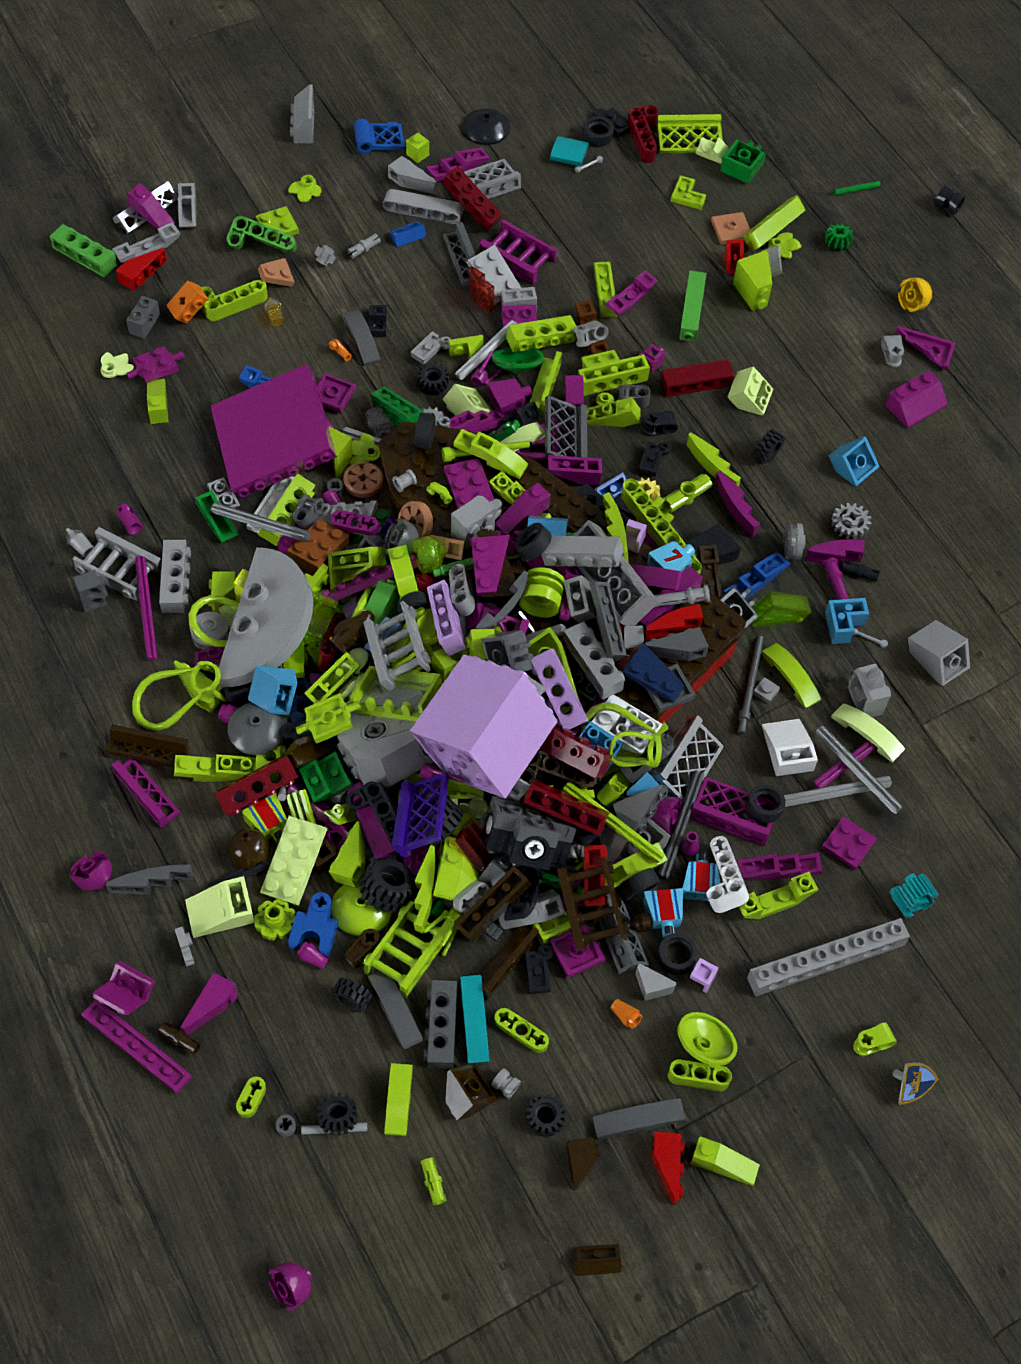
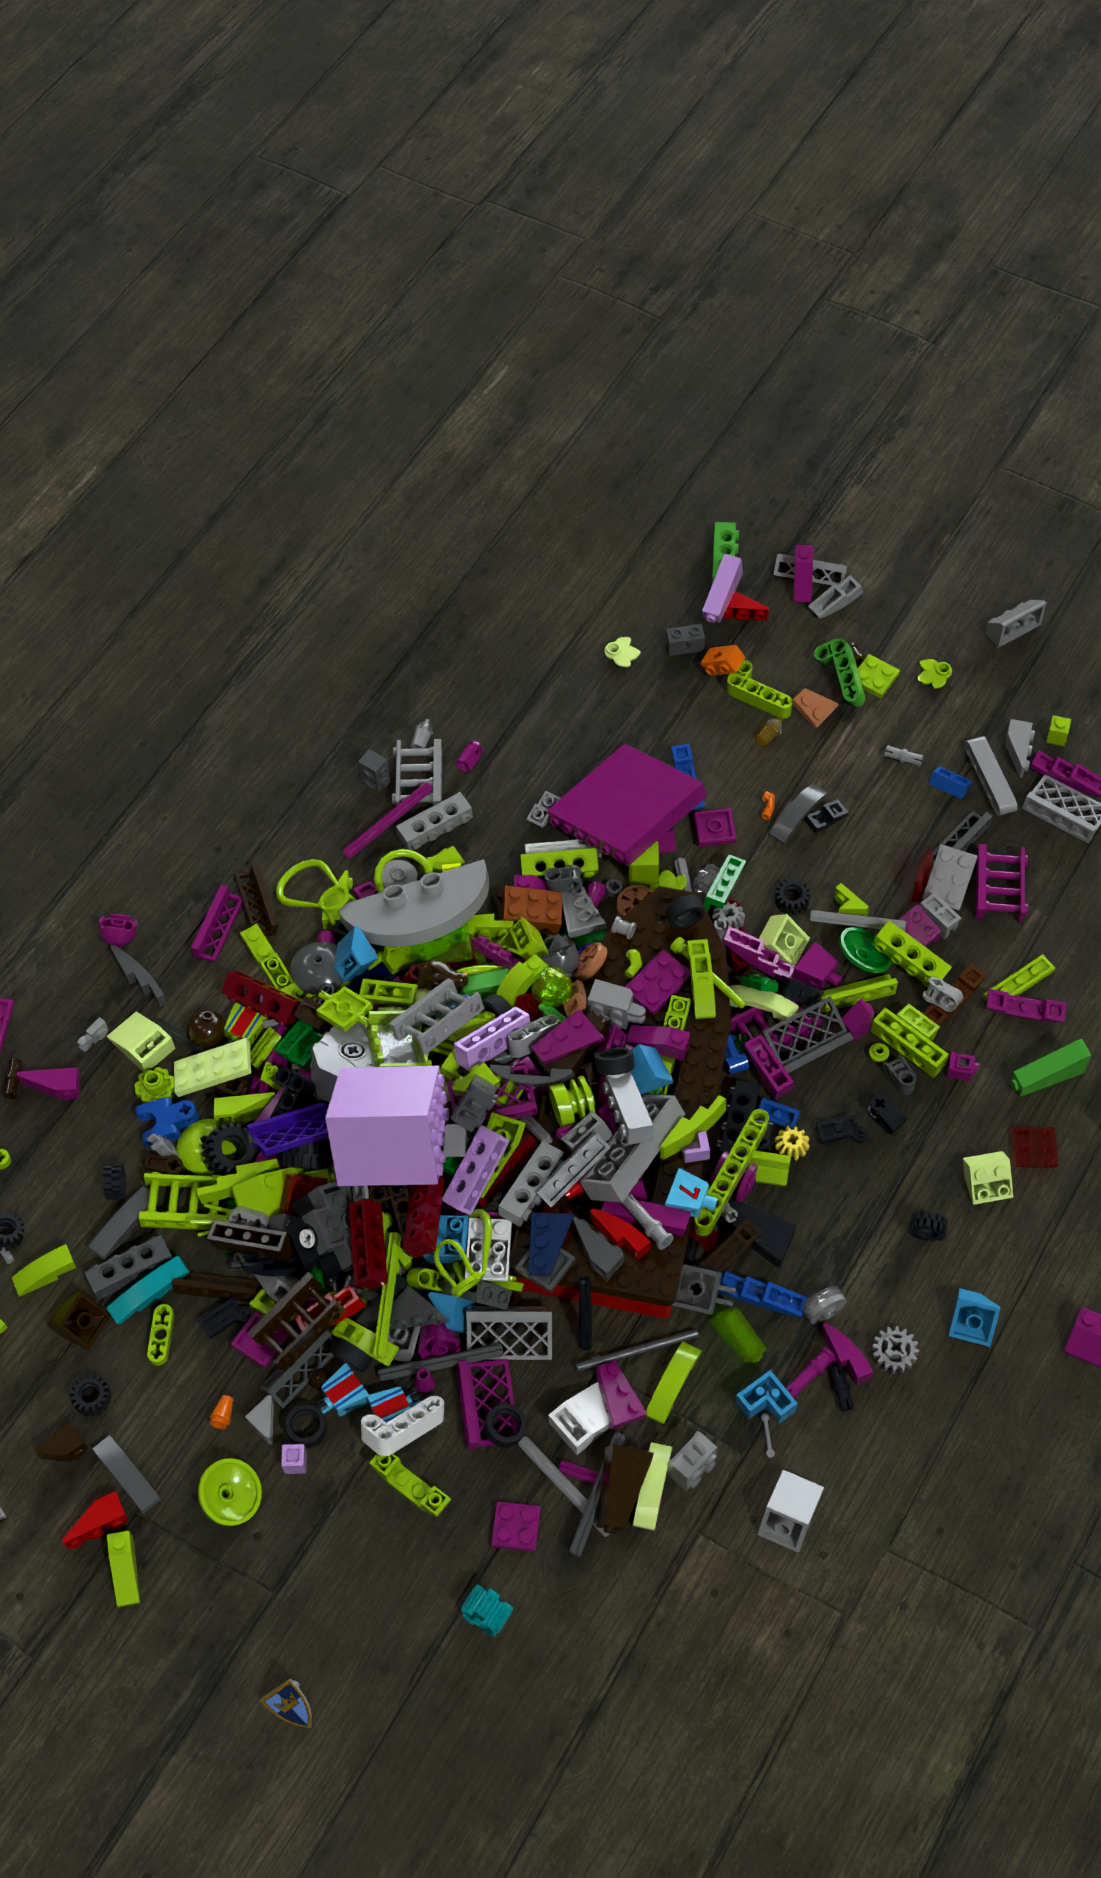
camera: 65 degrees right, 0 degrees up
magenta bracket [92,961,155,1015] -> none
light grey slope [112,222,180,262] -> none
magenta plate [127,346,185,383] -> none
lime slope [147,379,169,424] -> none
green slope [195,490,238,543] -> none
dark grey axle [211,503,311,542] -> none
magenta cone [296,942,329,969] -> none
light grey gear [314,245,336,266] -> none
magenta beam [330,510,381,535] -> none
blue piece [353,119,405,154] -> none
light grey hinge [411,331,452,365] -> none
dark red brick [443,165,502,232] -> none
magenta plant [471,351,504,387] -> none
light grey wheel [491,1068,521,1099] -> none
lime slope [587,397,640,427] -> none
light grey slope [623,626,644,650] -> none
magenta slope [630,564,682,591] -> none
dark red brick [660,359,734,397] -> none
lime piece [663,474,712,513] -> none
lime beam [668,1059,732,1092] -> none
lime slope [686,432,741,487] -> none
magenta slope [715,470,760,537] -> none
magenta slope [737,852,823,880] -> none
light grey brick [747,918,910,997] -> none
light grey plate [753,677,780,704] -> none
lime piece [853,1022,897,1056] -> none
none -> light grey plate [147,1134,179,1157]
none -> black axle [579,1277,592,1351]
none -> magenta wing [595,1360,647,1430]
none -> dark brown slope [596,1444,654,1534]
none -> lavender slope [702,554,743,623]
none -> clear red slope [1013,1126,1059,1168]

